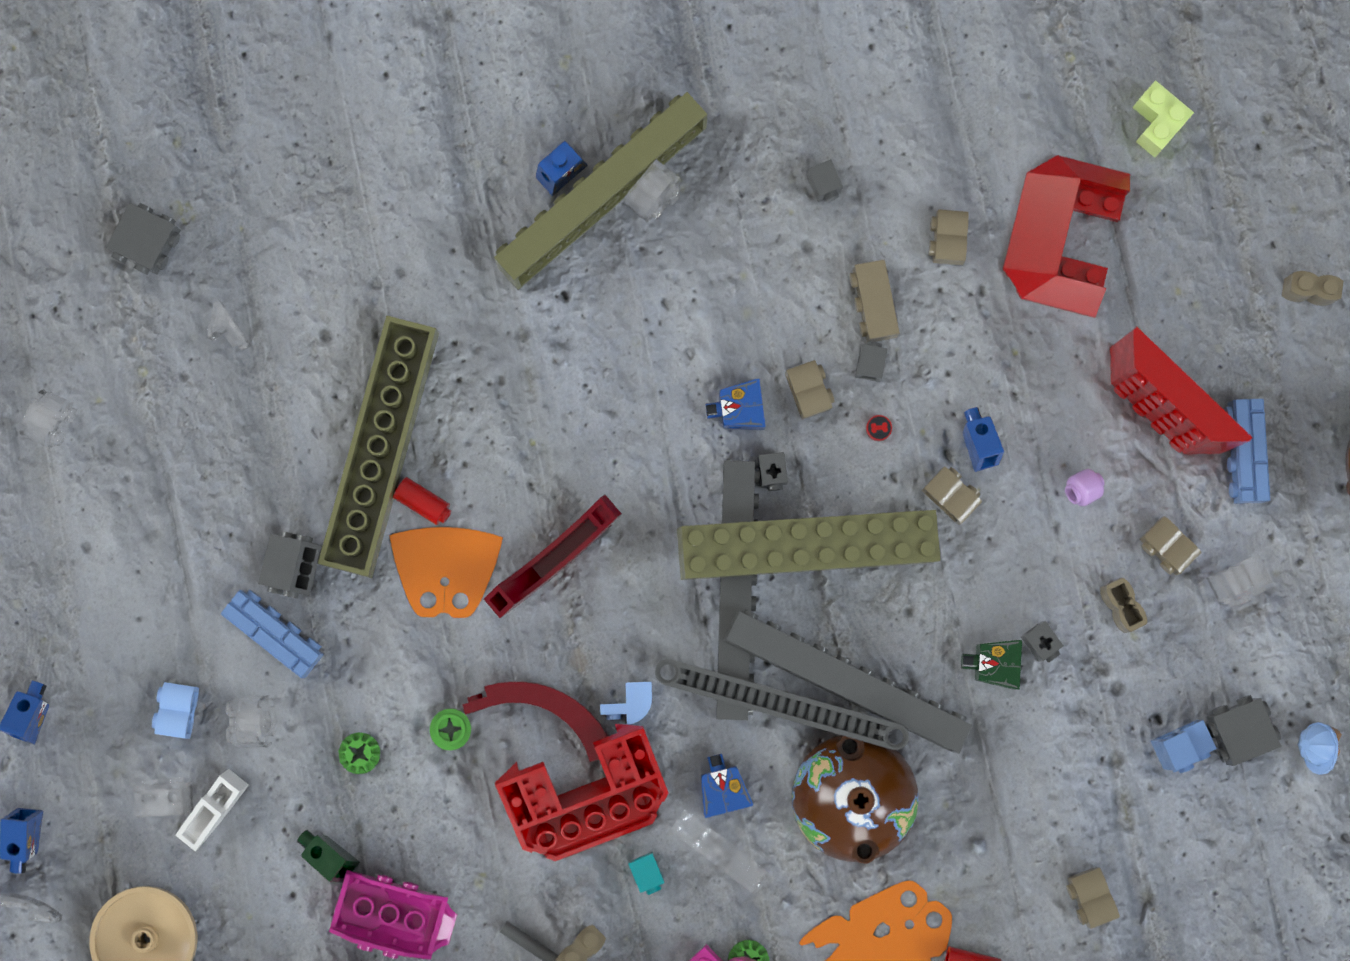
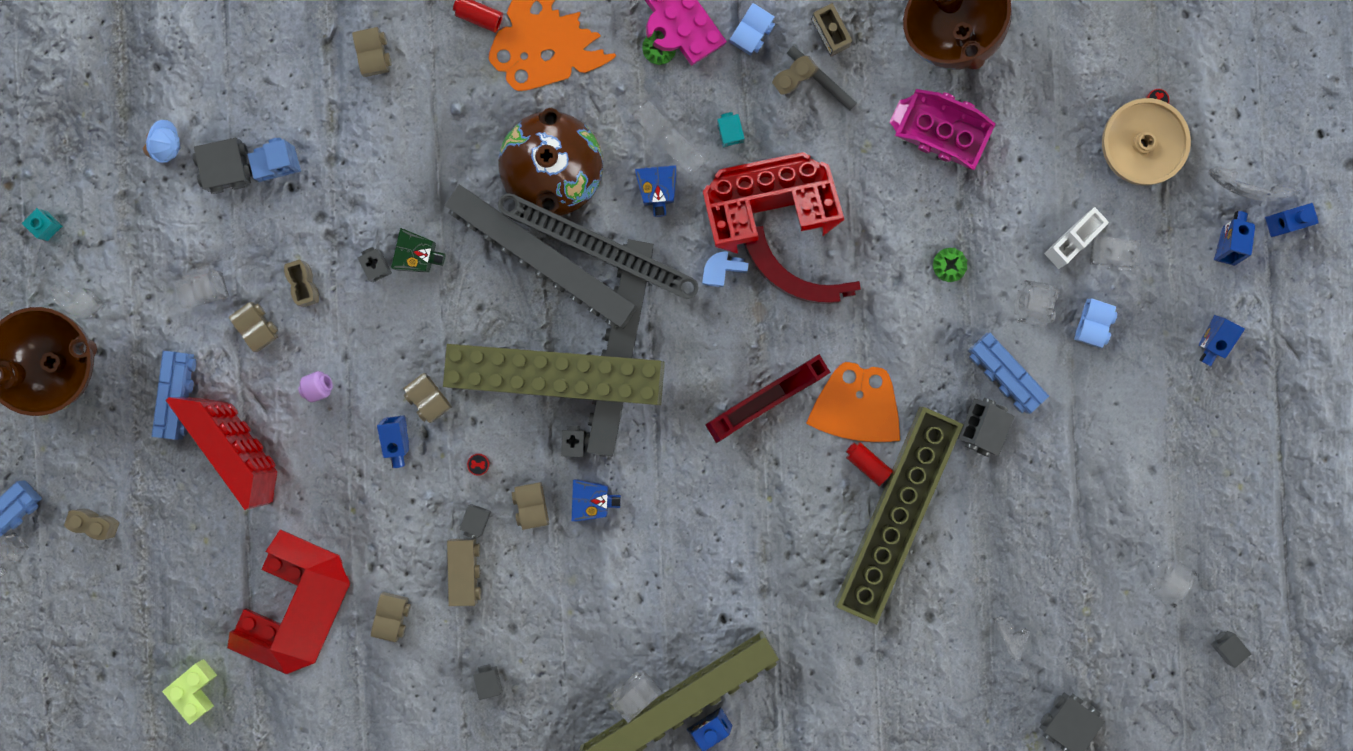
camera: 170 degrees left, 5 degrees up
dark green torso [297,830,360,883] -> none
bright green gear [430,709,472,750] -> none

